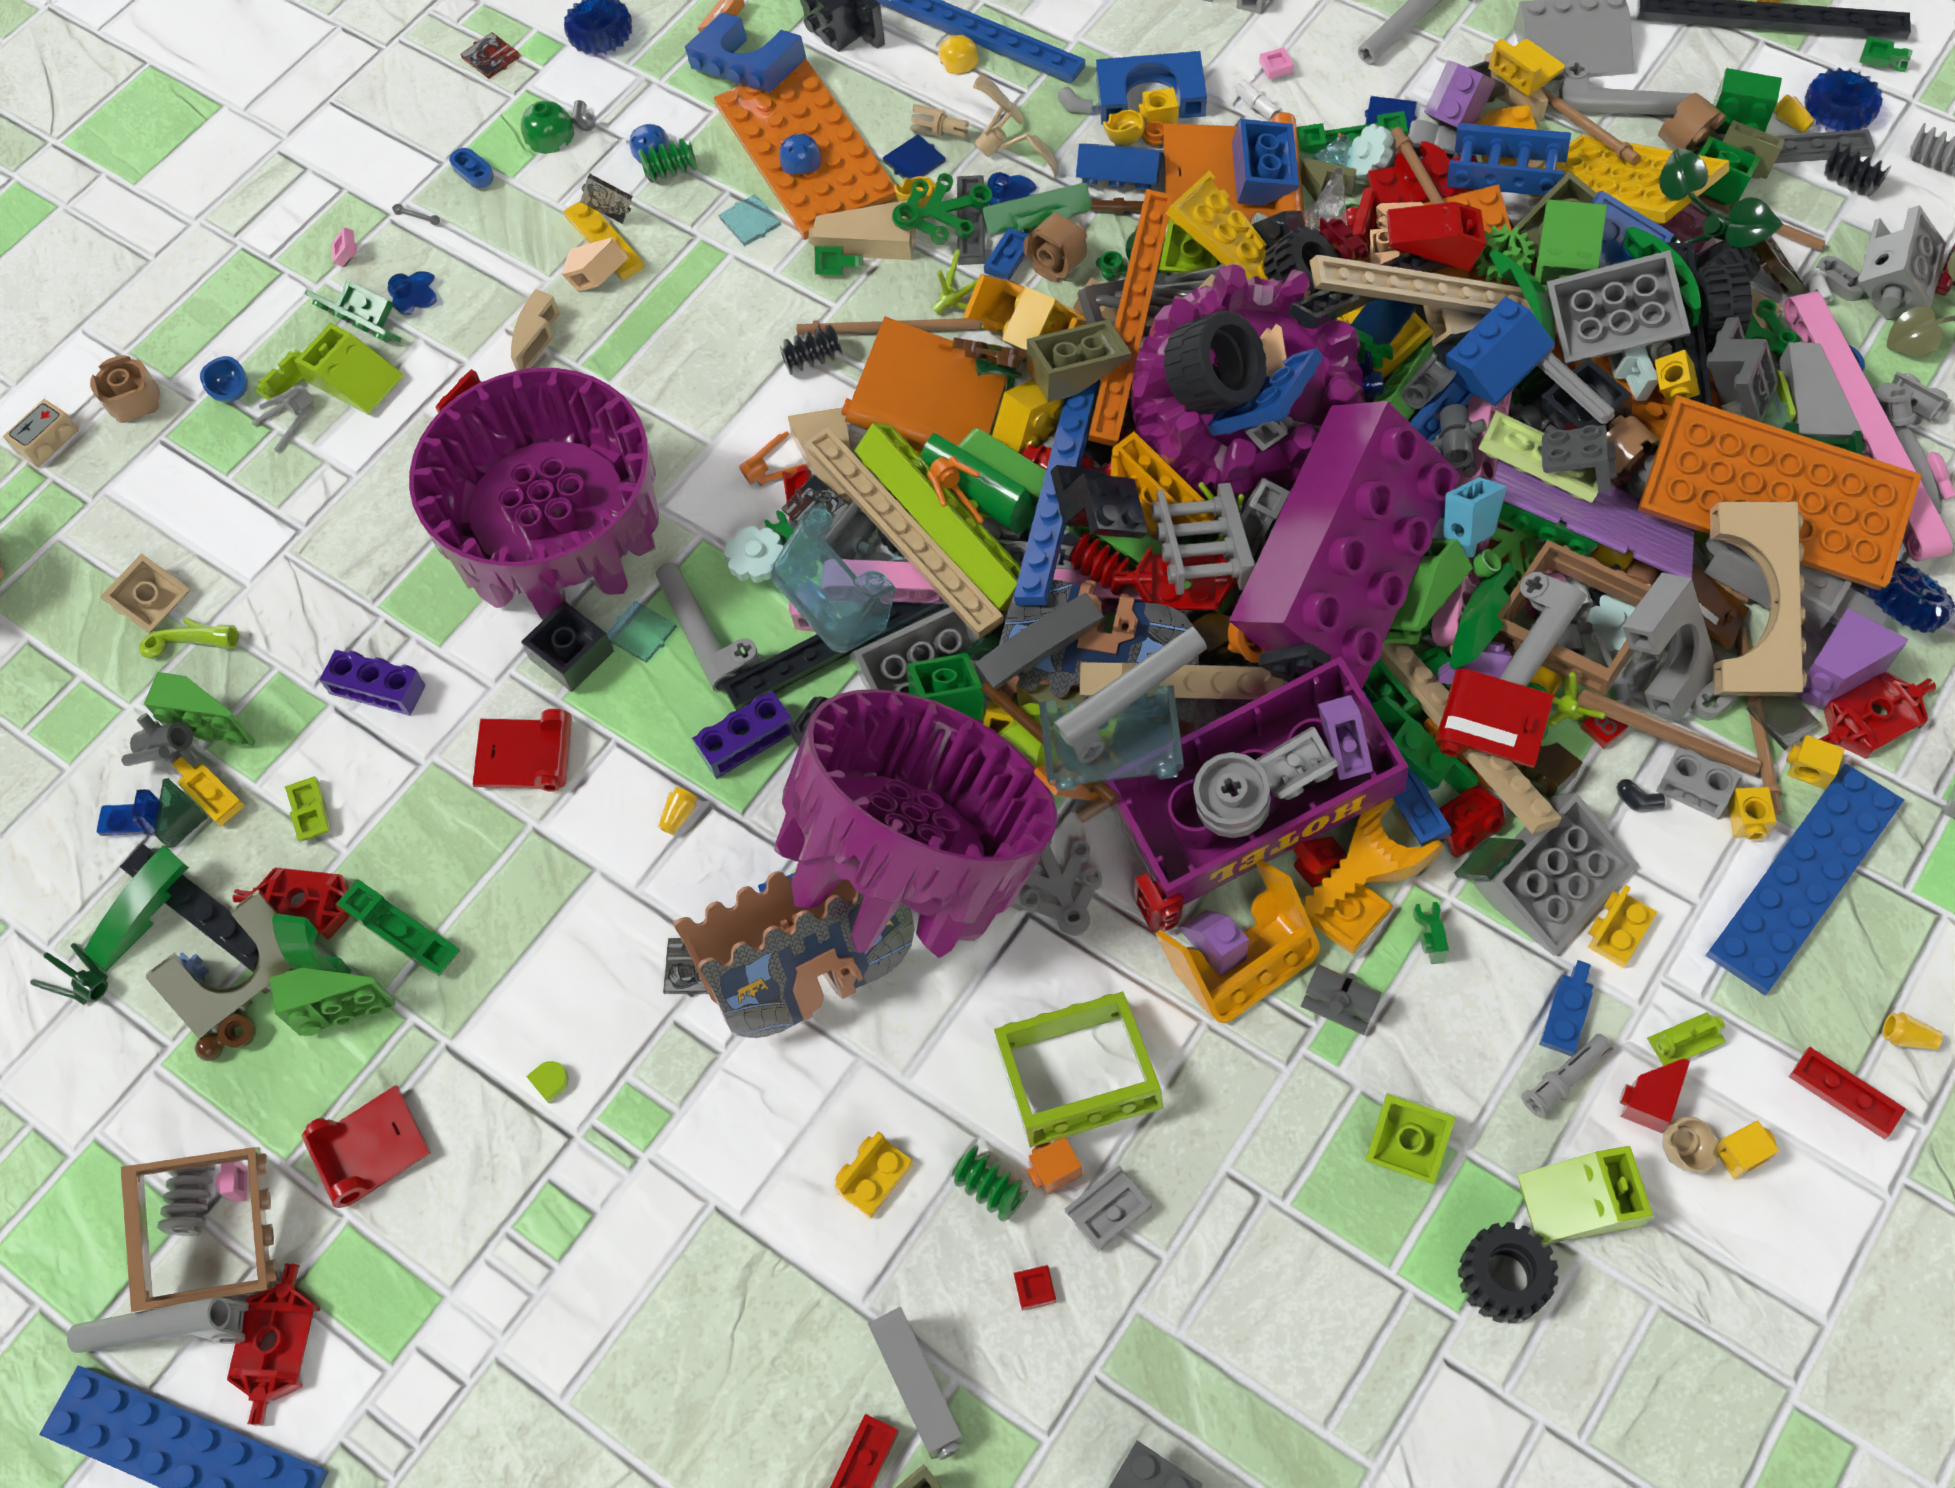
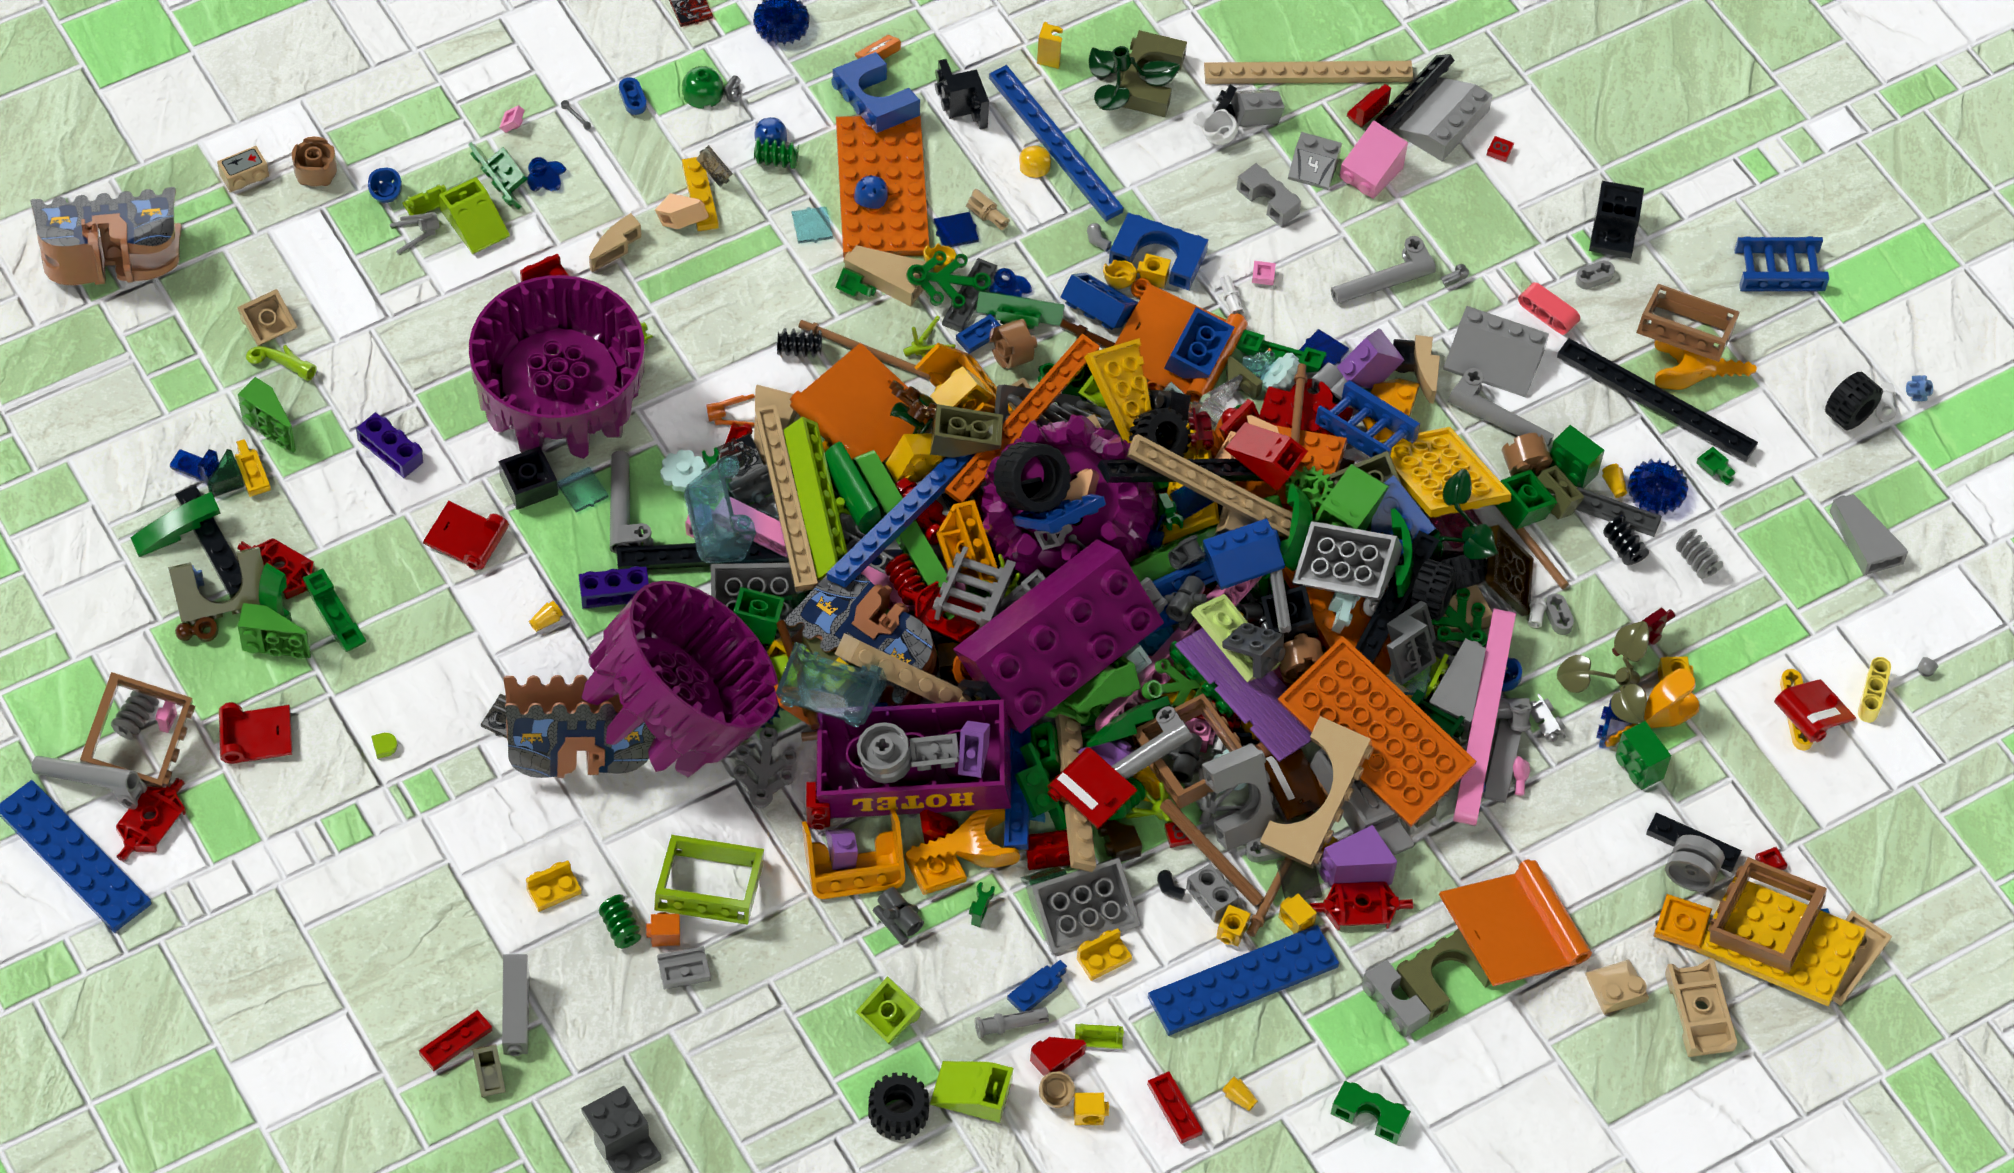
camera: 15 degrees right, 5 degrees down
dark green plant [30,943,108,1005] -> none
dark grey pin [121,713,193,766] -> none
lime slope [285,776,330,842] -> none
orange plant [927,456,984,524] -> none
tan plant [973,74,1058,178] -> none
dark grey slope [976,593,1105,690] -> none
red tile [1014,1265,1057,1311] -> none
black bracket [1050,465,1149,539] -> none
light grey axle [1054,627,1207,763] -> none
medium azure torso [1443,477,1507,558] -> none
yellow bracket [1488,38,1565,97] -> none
medium nougat bar [1541,87,1641,165] -> none
yellow brick [1655,350,1700,404] -> none
light grey torso [1858,205,1946,320] -> none
clear blue gear [1866,560,1955,633] -> none

